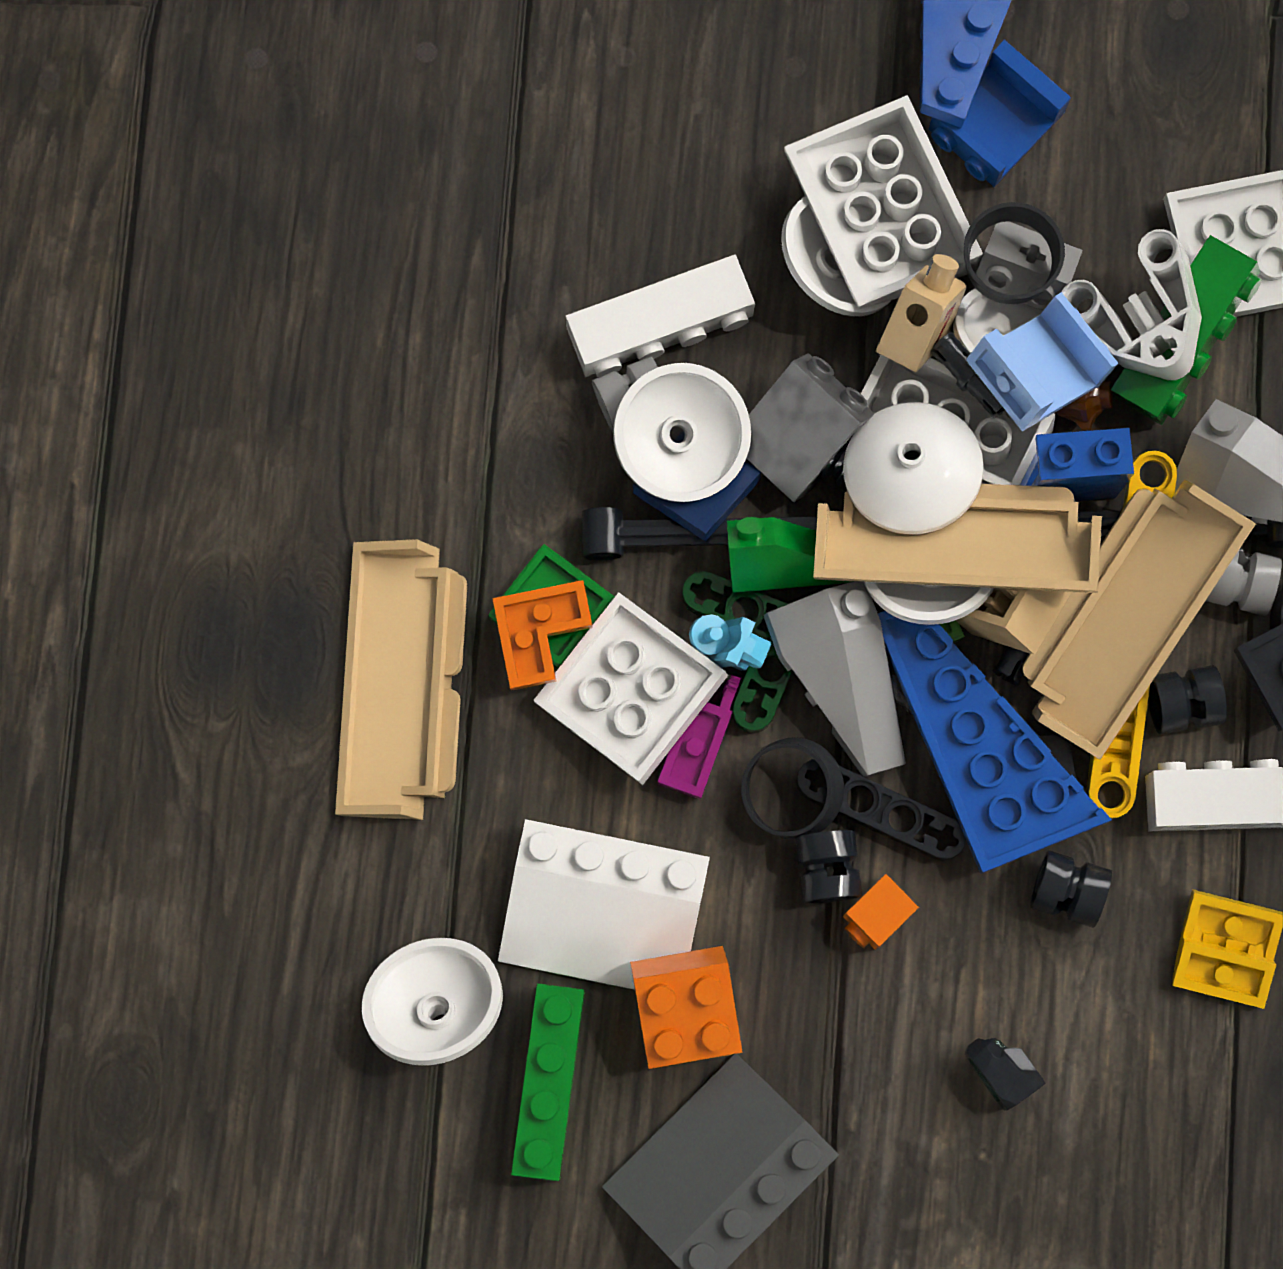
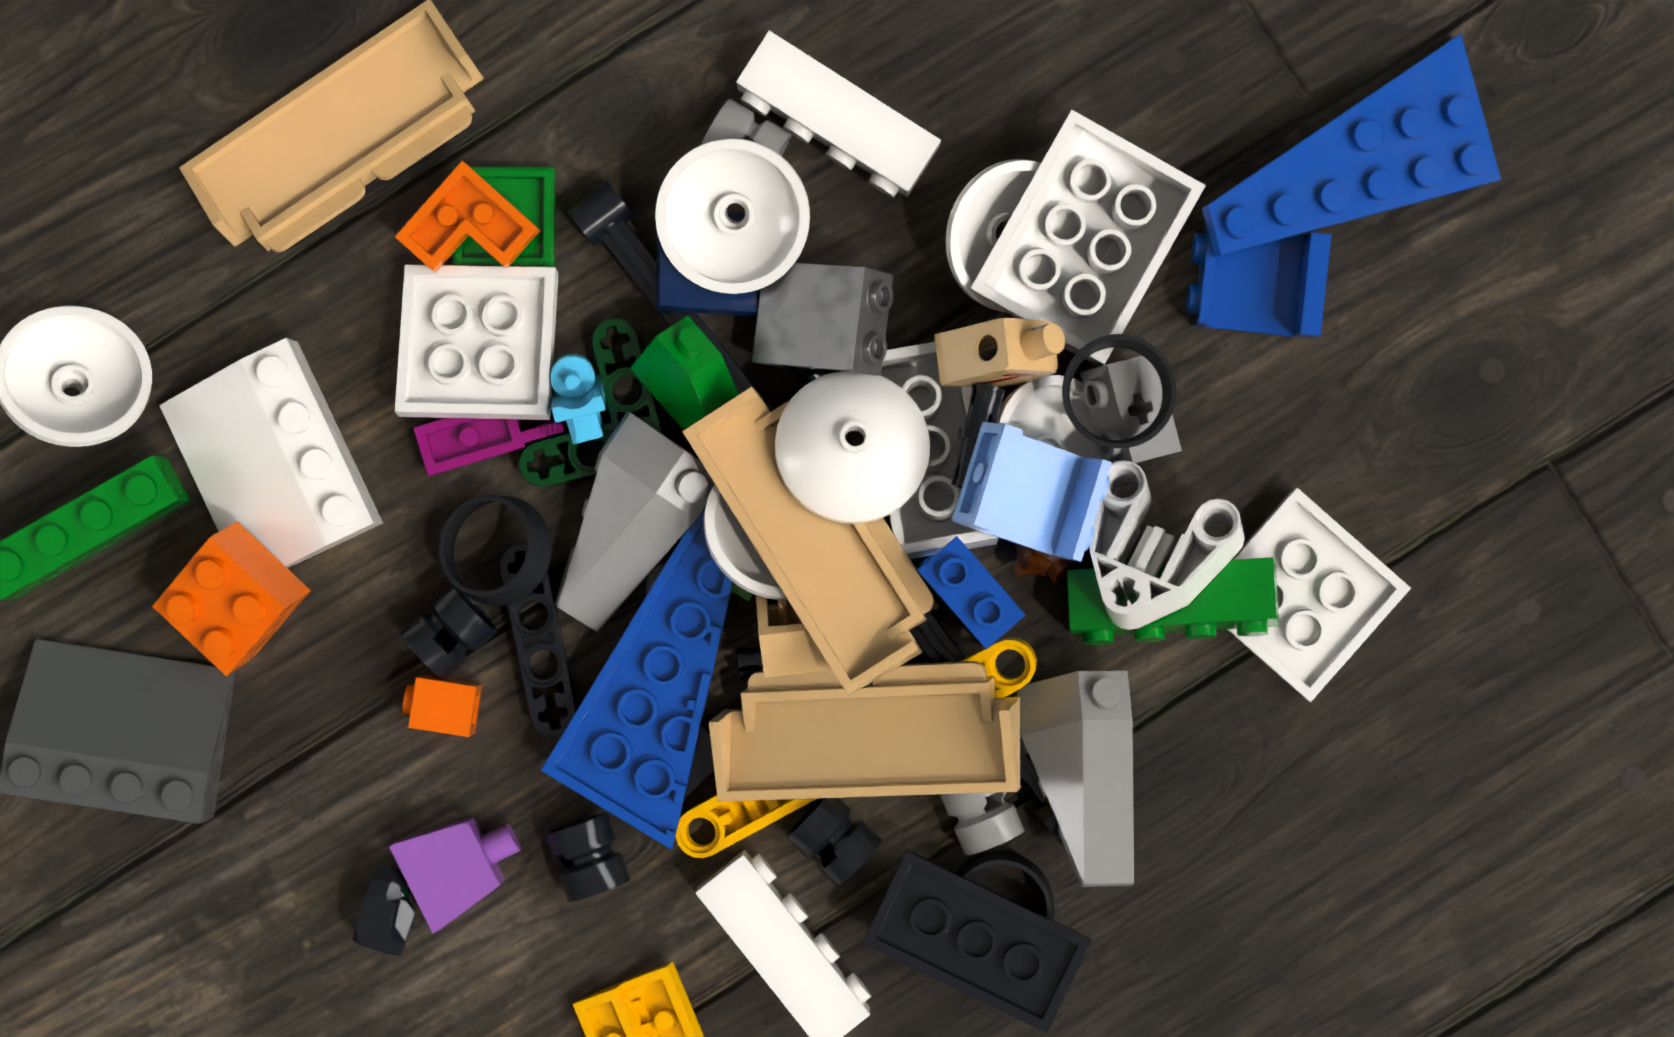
camera: 55 degrees right, 10 degrees up
none -> medium lavender torso [389,817,521,934]

